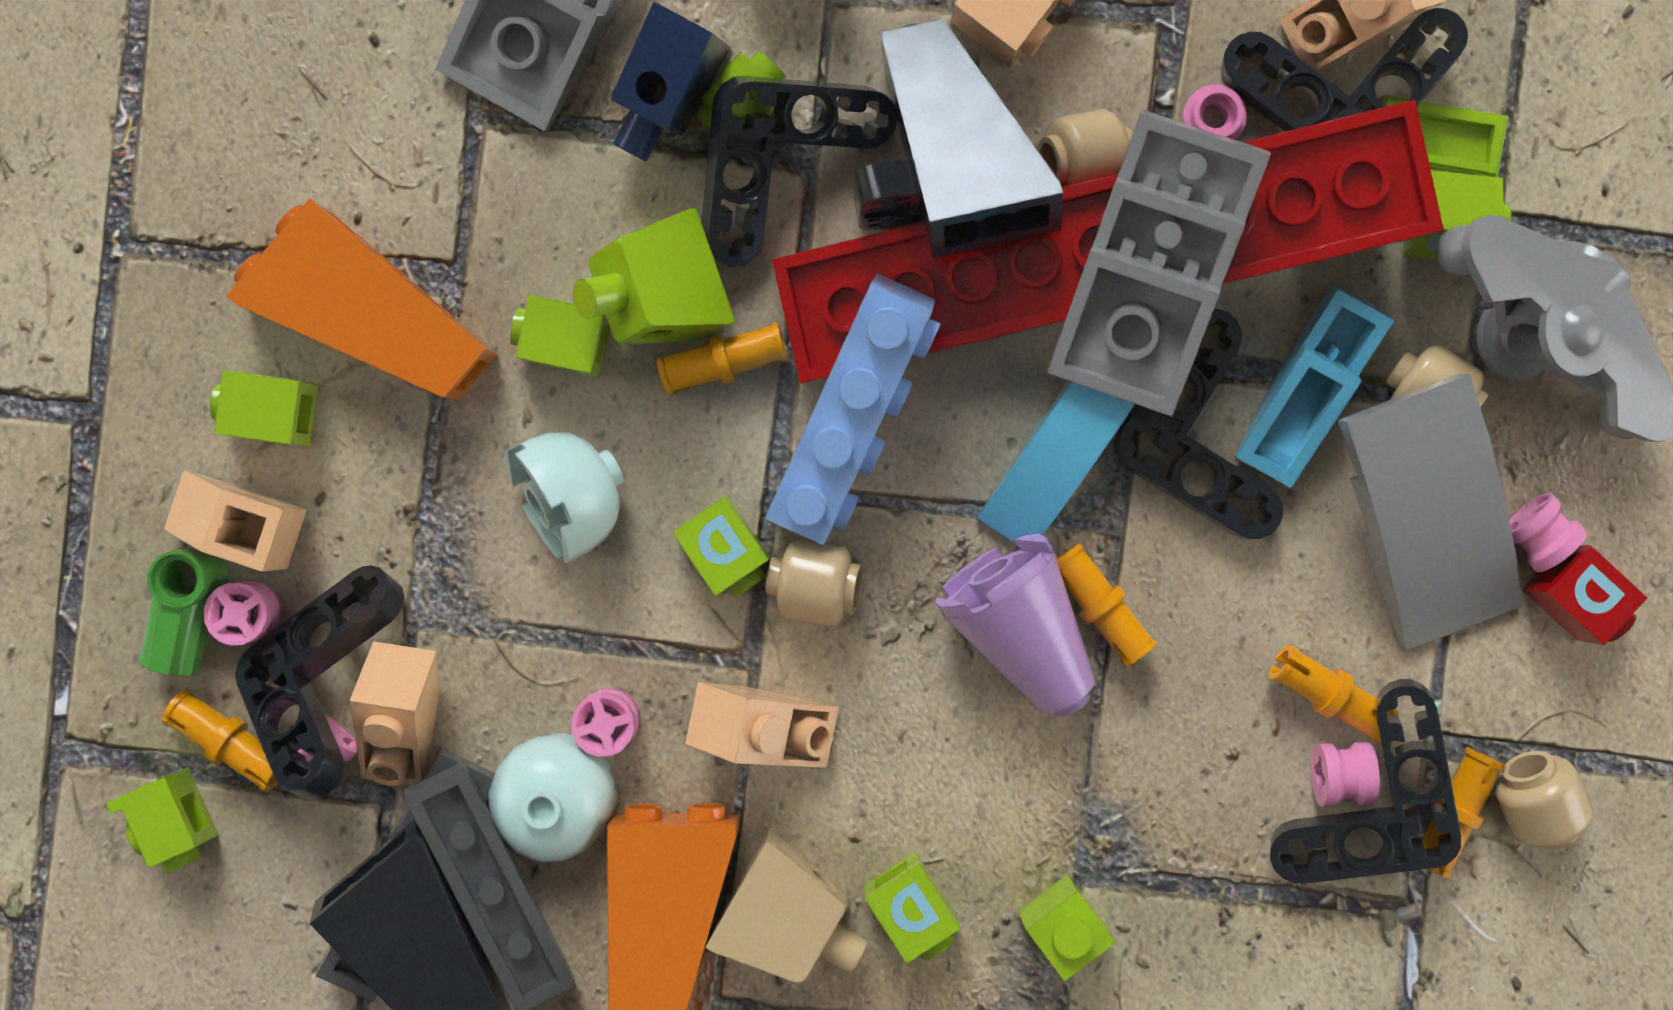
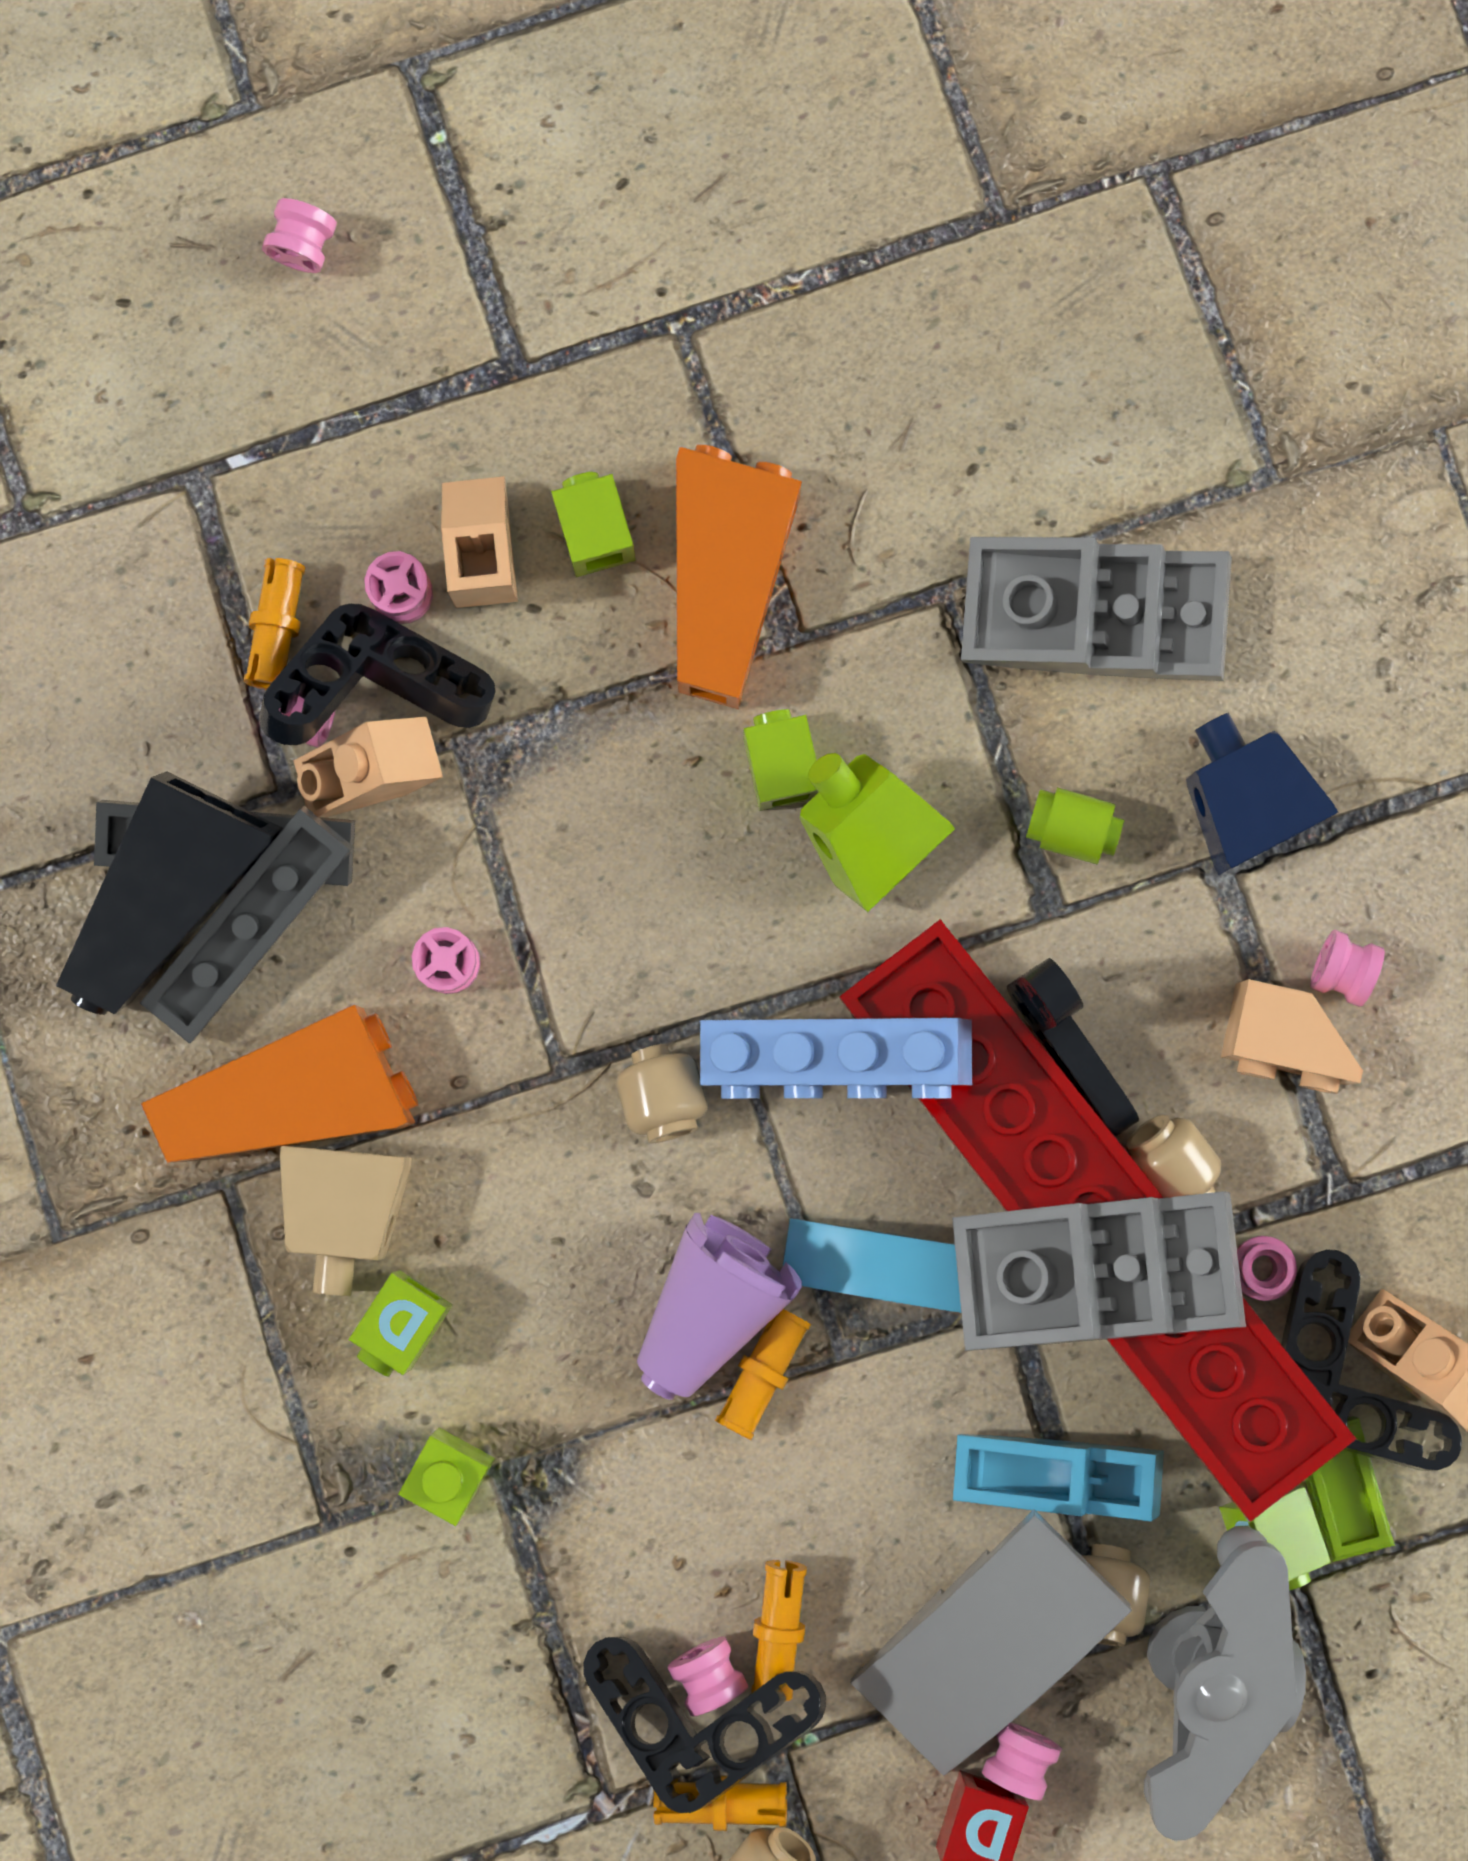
camera: 60 degrees right, 5 degrees down
lime brick [105,767,218,874] -> none
bright green piece [139,547,228,676] -> none
light aqua cylinder [488,733,617,862] -> none
light aqua cylinder [504,433,624,563] -> none
dark blue torso [611,1,731,162] -> none
light orange pin [656,322,789,396] -> none
lime brick [672,496,771,598] -> none
light nougat slope [685,682,839,768] -> none
black beam [701,76,897,267] -> none
slope [880,19,1063,258] -> none
black beam [1114,309,1283,539] -> none

